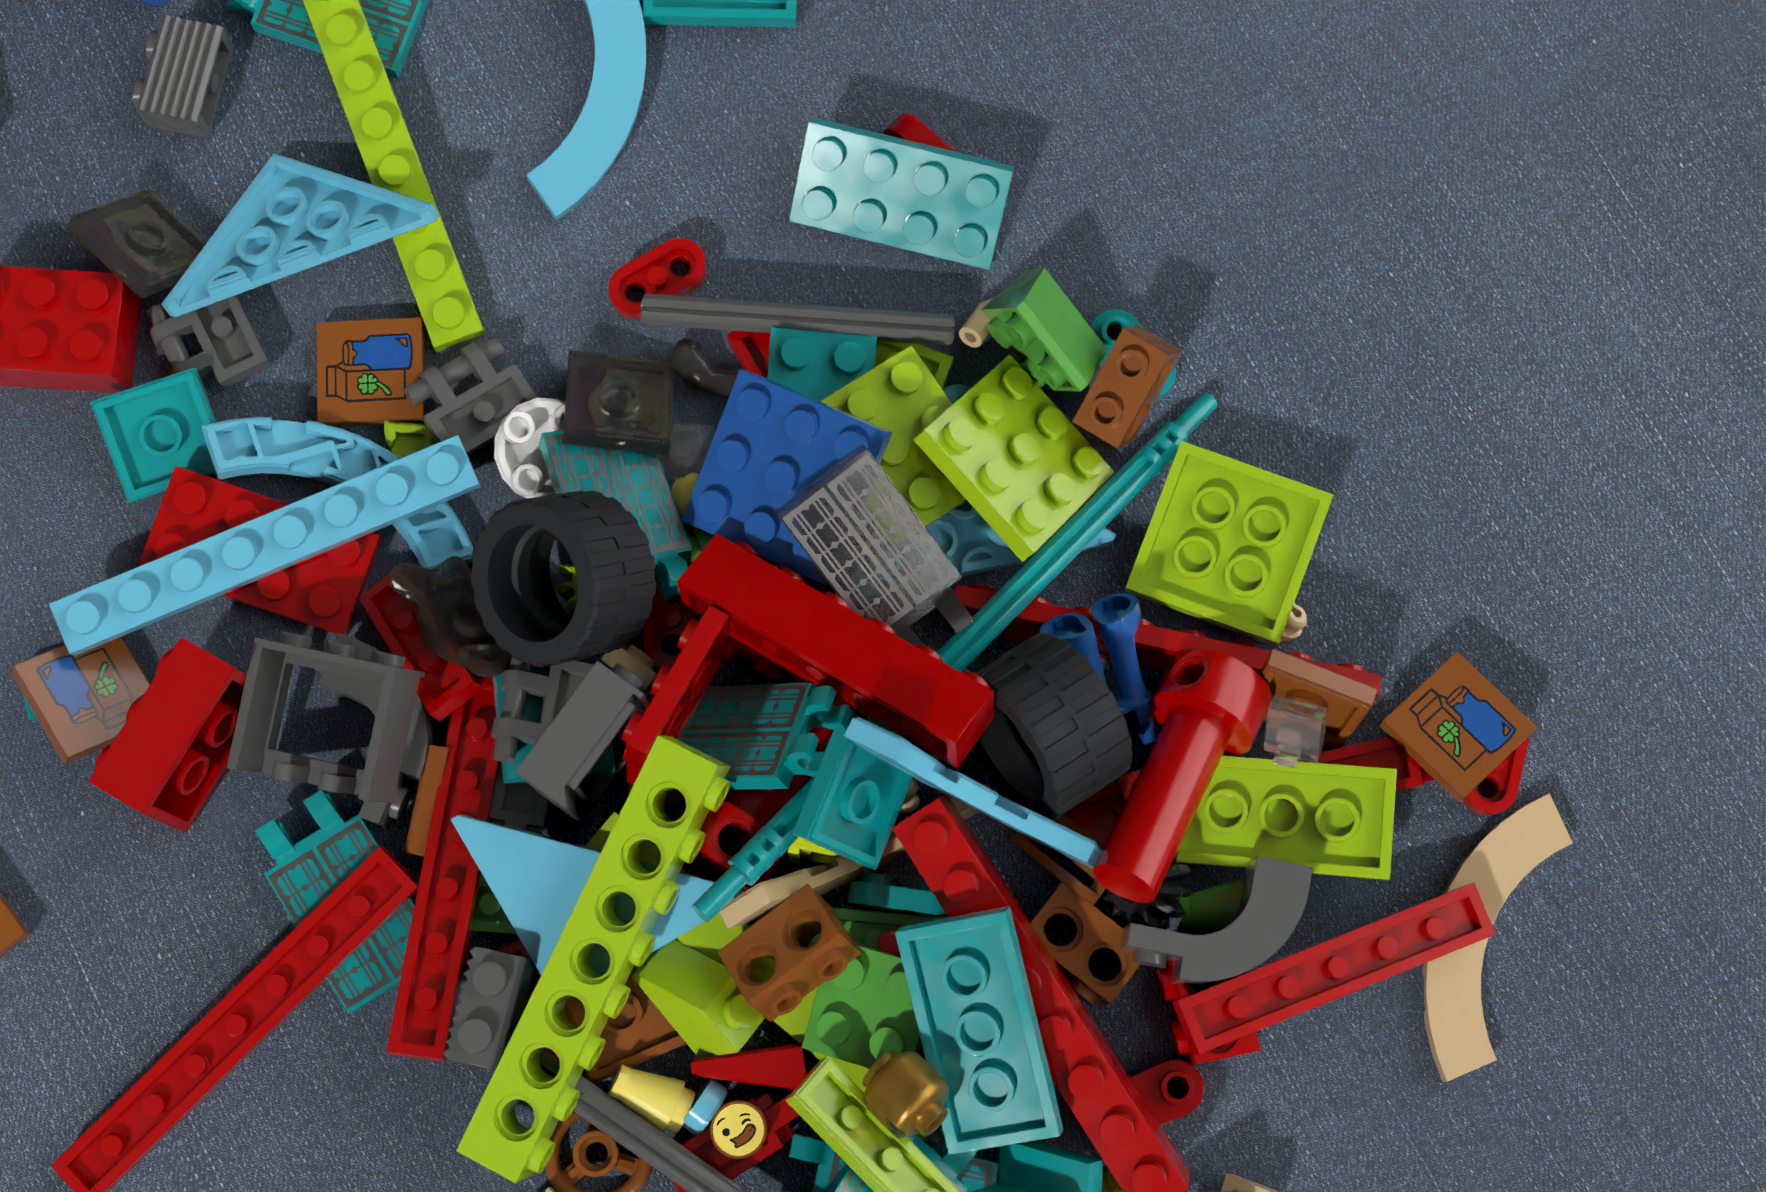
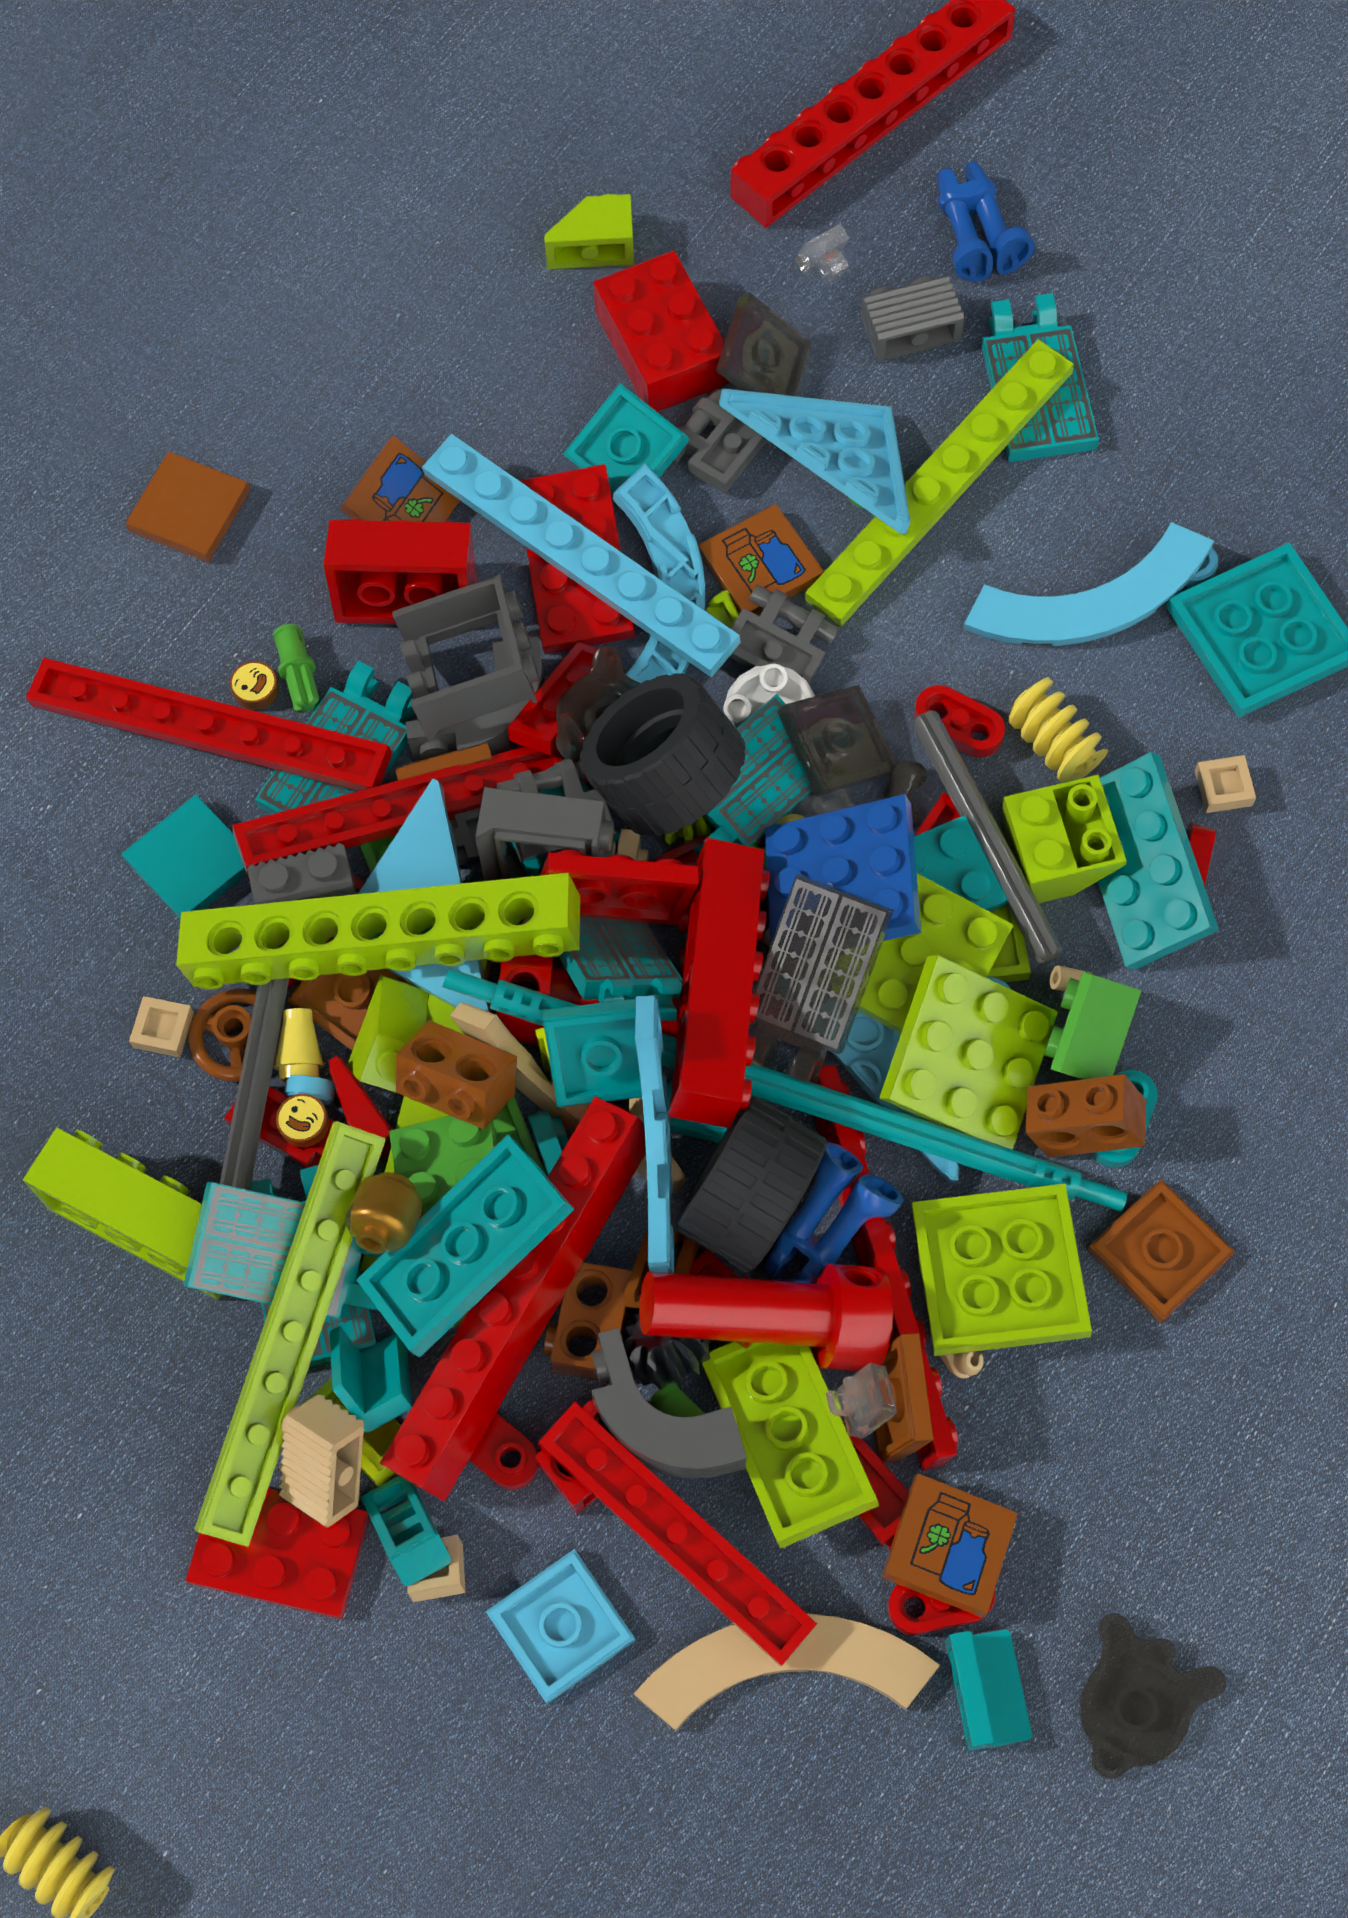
camera: 70 degrees right, 10 degrees down
none -> teal tile [121,794,247,920]
none -> tile [230,661,279,710]
none -> bright green axle [273,624,319,713]
none -> medium azure tile [486,1549,636,1704]
none -> clear tile [795,223,850,284]
none -> teal panel [945,1629,1032,1752]
none -> lime slope [1000,775,1127,903]
none -> light yellow piece [1009,677,1108,783]
none -> clear smoke tile [1079,1613,1227,1780]
none -> dark orange tile [1087,1179,1235,1324]
none -> tan plate [1195,755,1256,813]

